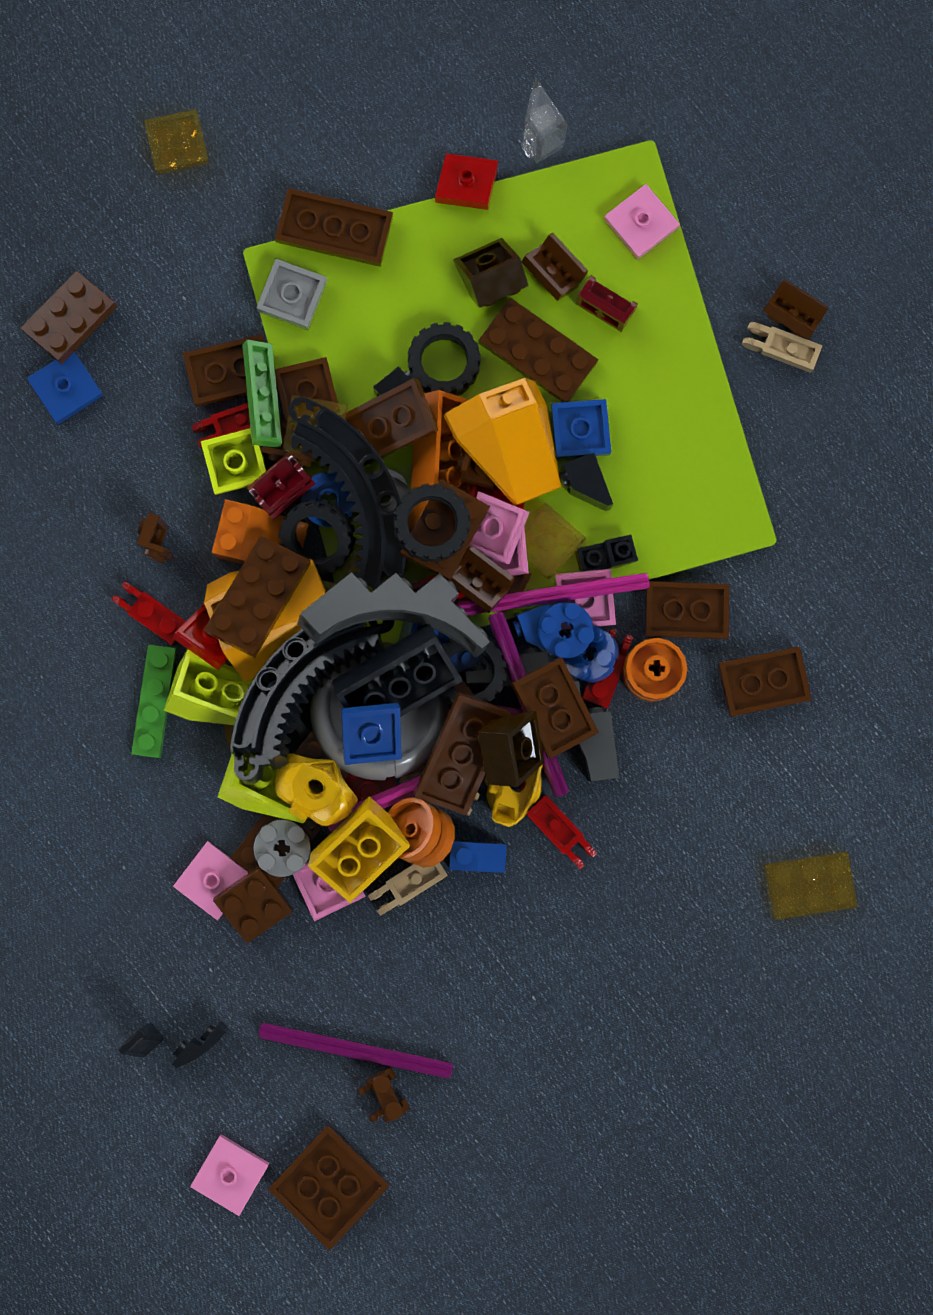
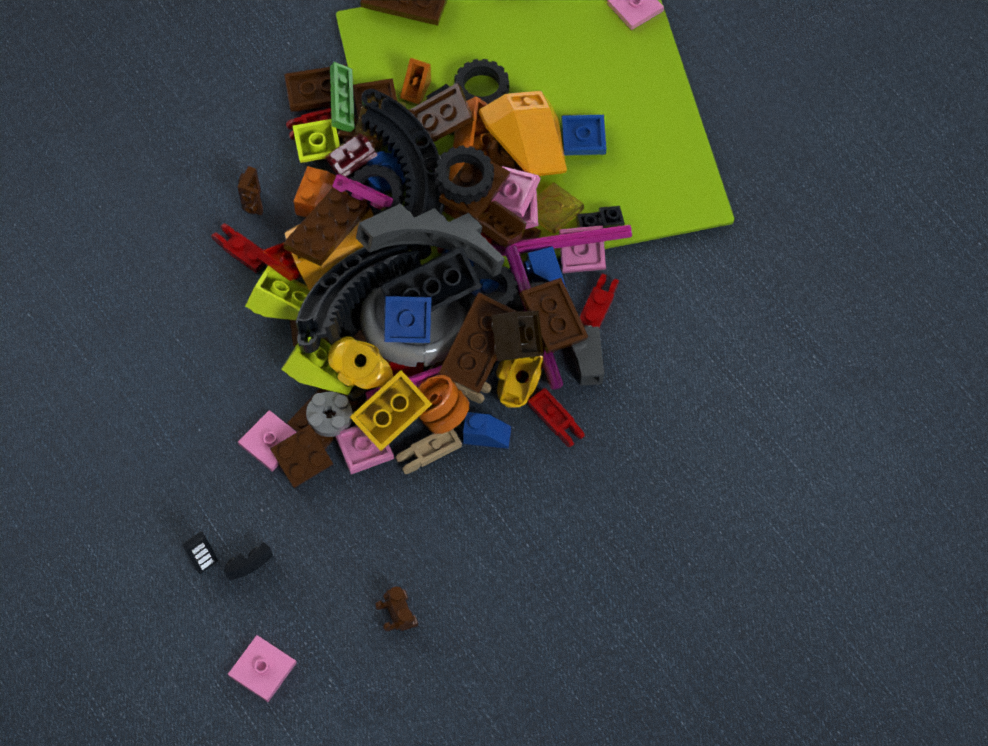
camera: 10 degrees right, 20 degrees down
reddish brown plate [20,271,117,365] -> none
blue plate [27,351,104,425] -> none
bright green plate [131,645,178,758] -> none
light grey plate [256,259,327,330] -> none
magenta axle [259,1023,453,1079] -> none
reddish brown plate [268,1123,390,1251] -> none
dark brown slope [453,238,529,308] -> none
reddish brown plate [478,298,599,403] -> none
reddish brown bracket [521,233,588,301] -> none
blue plate [537,602,594,658] -> none
black slope [559,453,613,511] -> none
blue plate [564,626,619,683] -> none
dark red hinge [576,275,638,332] -> none
orange wheel [622,638,688,702] -> none
reddish brown plate [645,581,730,640] -> none
reddish brown plate [718,646,812,717] -> none
tan hinge [742,322,823,373] -> none
reddish brown bracket [763,279,829,340] -> none
clear yellow plate [764,851,858,920] -> none
none -> dark pink hinge [332,174,393,209]
none -> orange slope [400,58,431,104]

